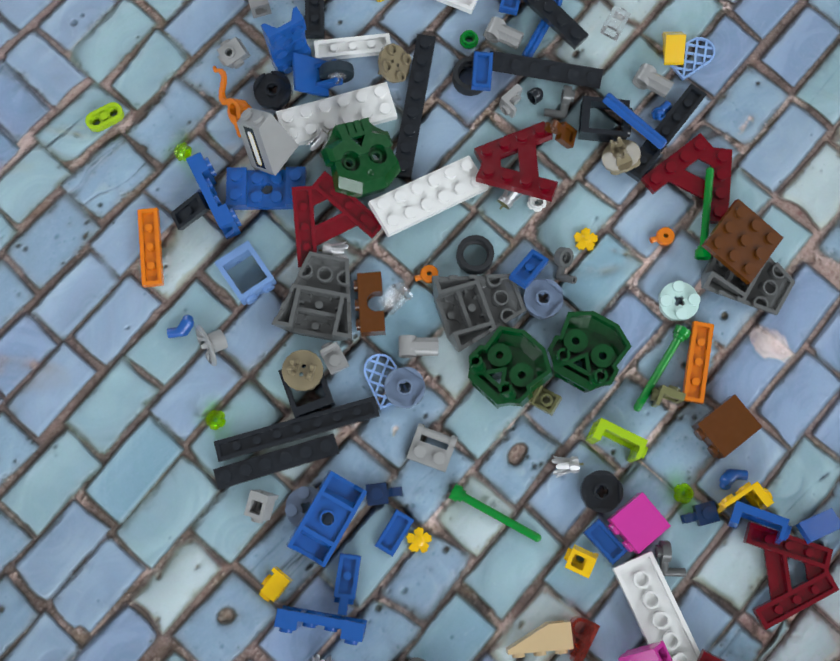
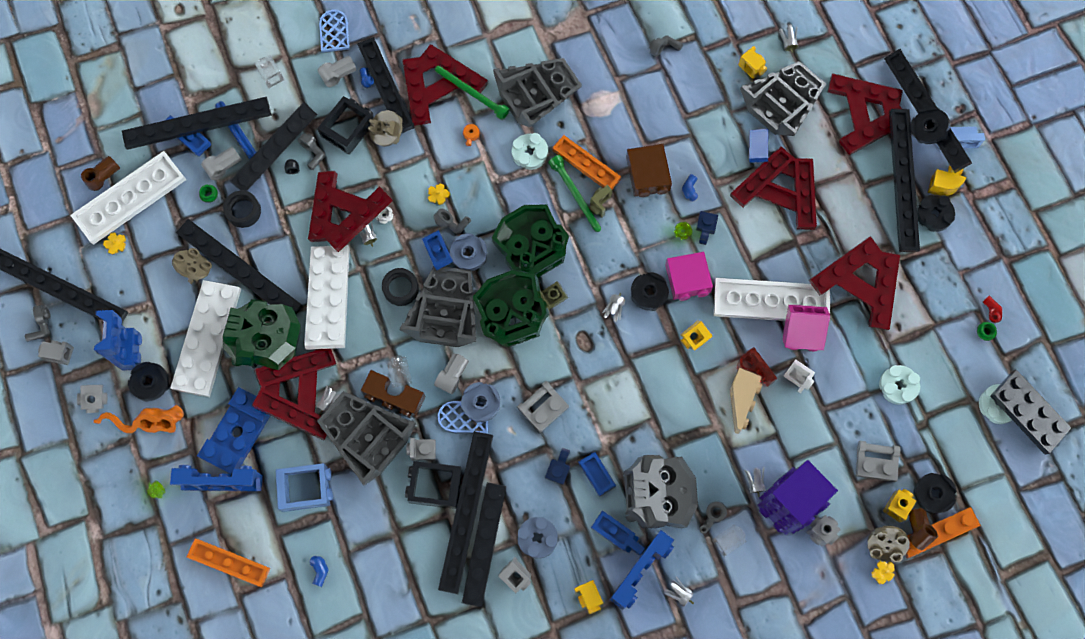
camera: 60 degrees left, 5 degrees down
lime plate [85,102,124,132] -> none
black plate [170,192,210,230] -> none
light grey wheel [196,325,228,366] -> none
clear neon green plate [205,410,226,430] -> none
light grey slope [236,107,299,176] -> none
dark tan plate [282,350,324,391] -> none
blue piece [286,470,367,568] -> none
blue plate [292,52,354,98] -> none
flat silver piece [306,129,332,158] -> none
white plate [314,33,391,61] -> none
yellow plant [406,527,432,553] -> none
orange piece [414,265,439,284] -> none
green piece [448,483,541,542] -> none
blue tile [471,51,493,91] -> none
light grey bracket [499,83,523,118] -> none
reddish brown plate [544,120,577,149] -> none
blue tile [583,518,628,565] -> none
lime panel [585,418,648,463] -> none
blue axle [602,93,667,149] -> none
dark grey plate [655,540,686,577] -> none
yellow slope [662,32,686,65] -> none
reddish brown plate [701,199,784,284] -> none
yellow bracket [717,481,774,514] -> none
blue window [728,501,792,544] -> none
none -> dark grey brick [623,455,698,529]

